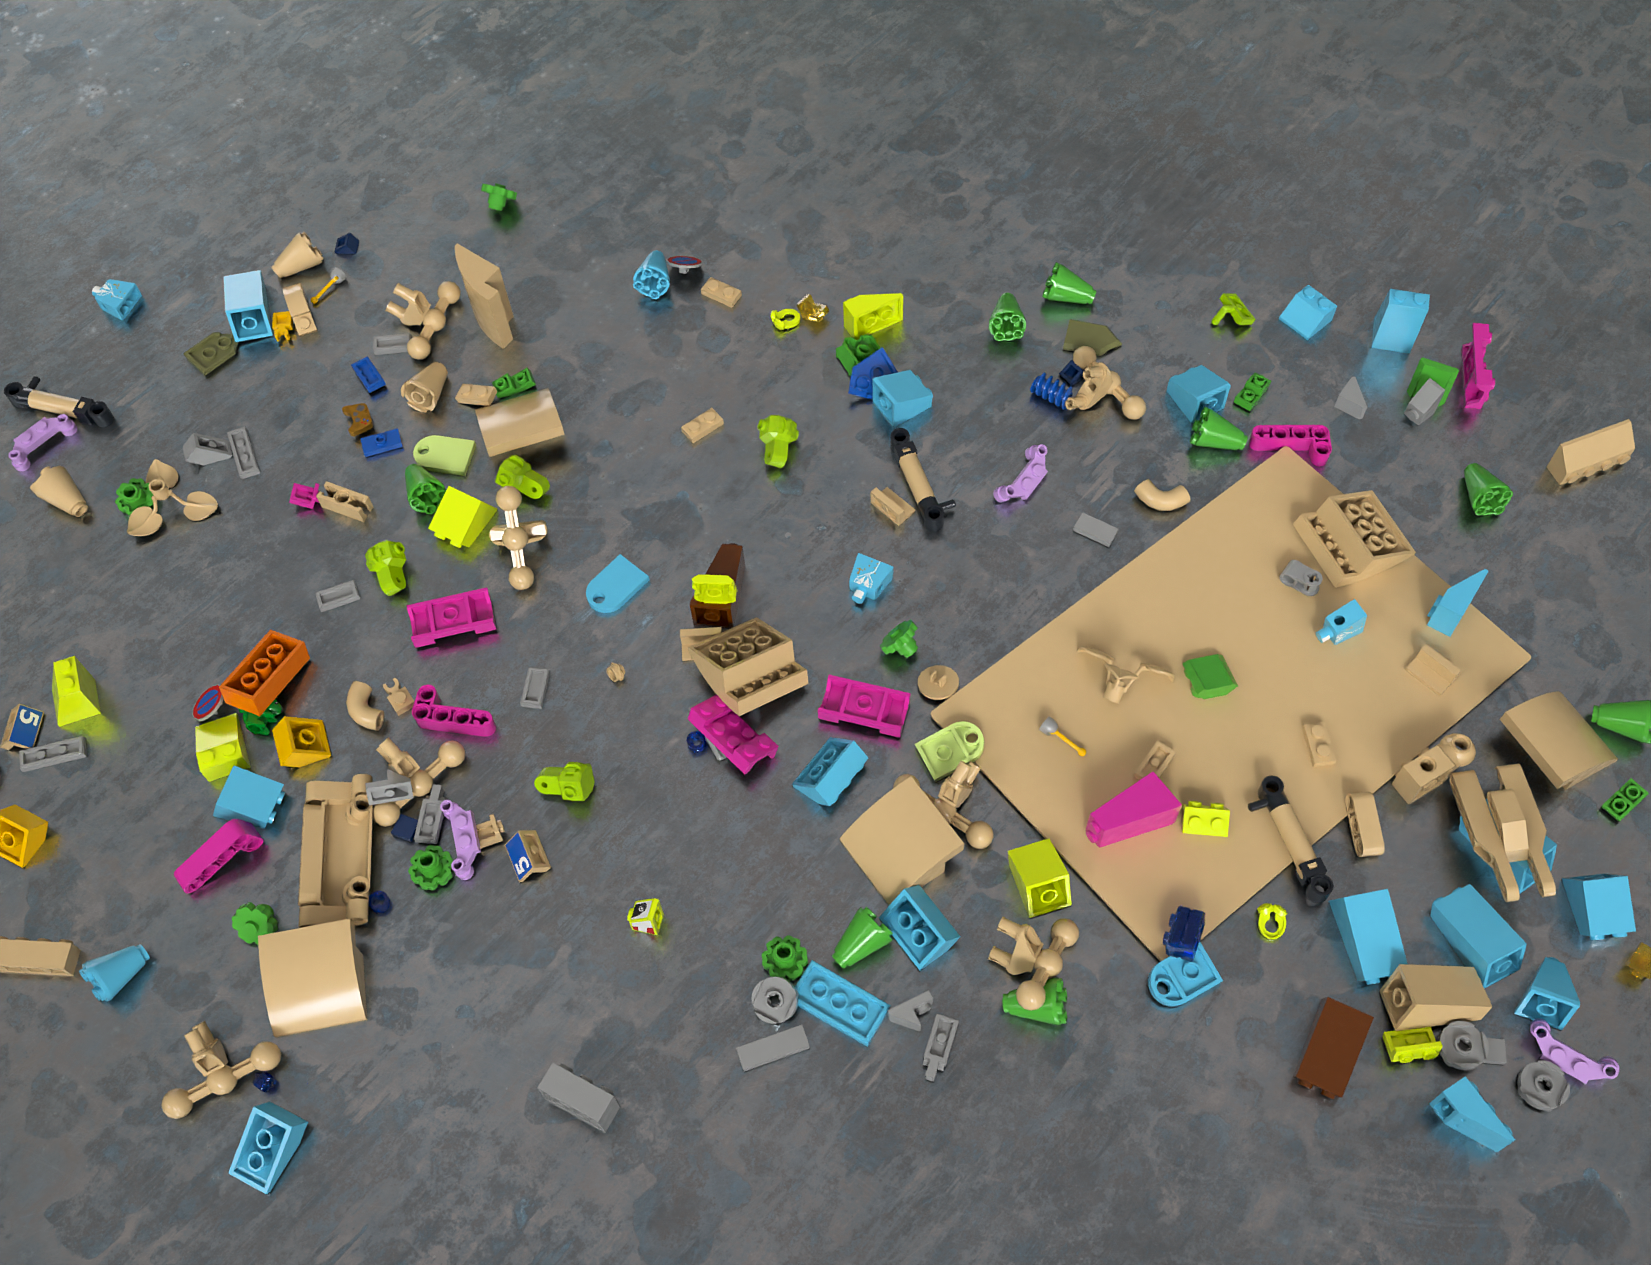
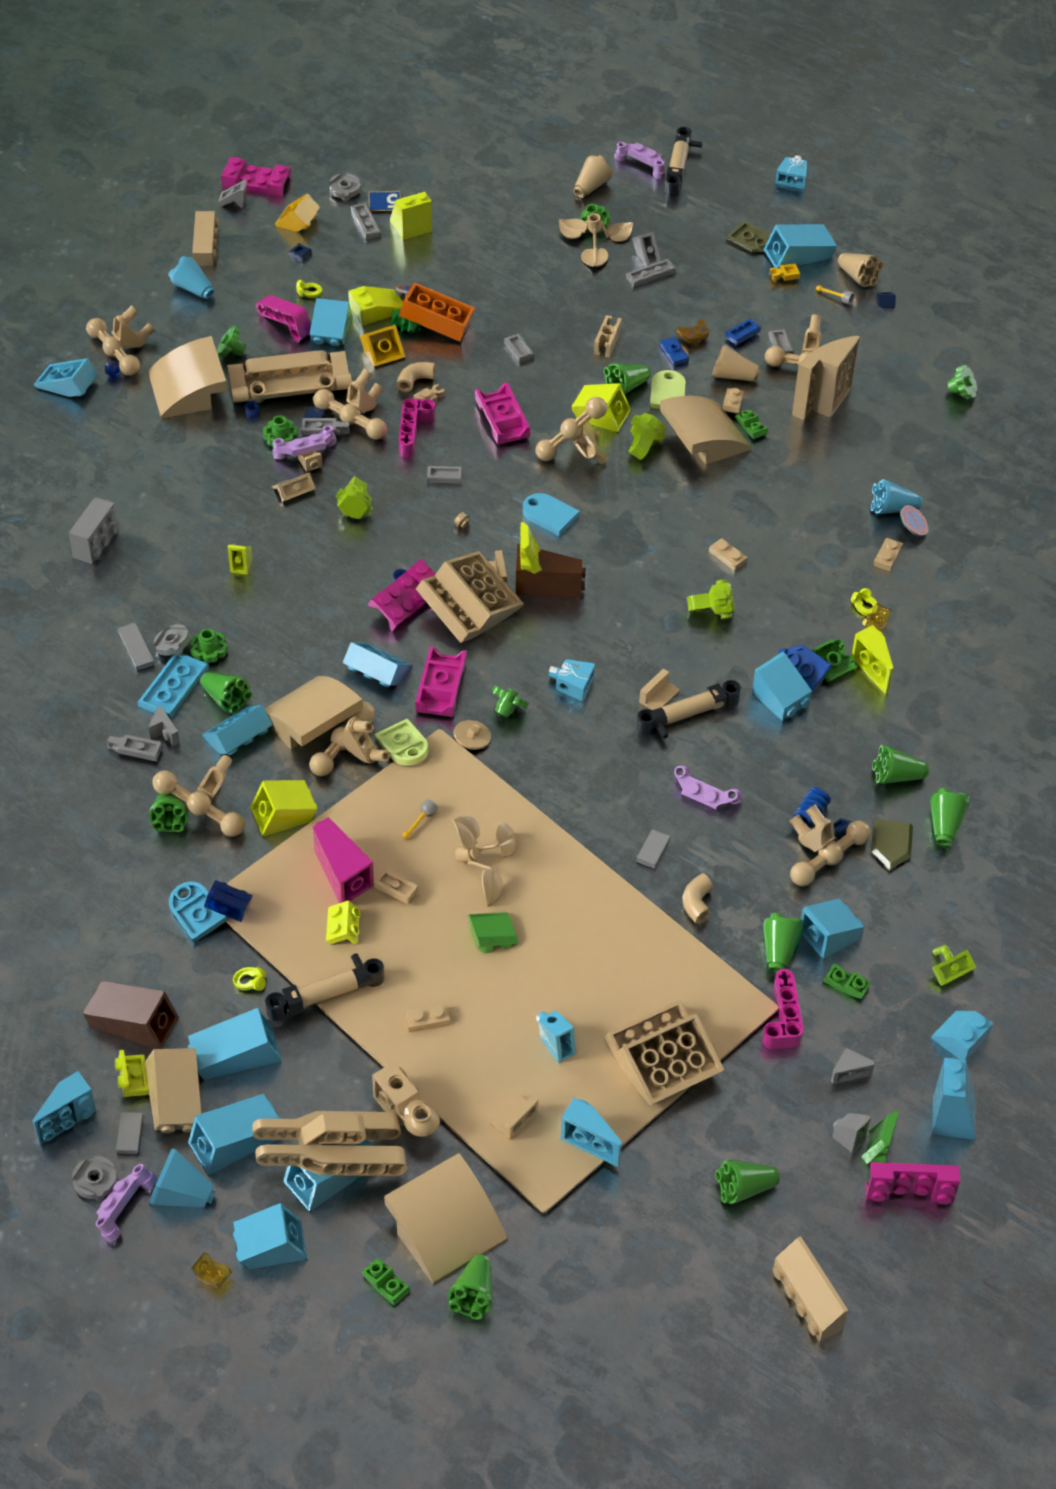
camera: 80 degrees right, 10 degrees down
tan arch [283,283,318,337] -> none
dark pink bracket [289,483,320,509] -> none
lime piece [365,540,406,596] -> none
light grey slope [365,770,414,805] -> none
light grey piece [1279,560,1323,596] -> none
tan beam [1345,792,1385,857] -> none
light grey plate [1438,1021,1489,1070] -> none
none -> dark blue tile [289,243,312,262]
none -> neon yellow piece [296,280,322,298]

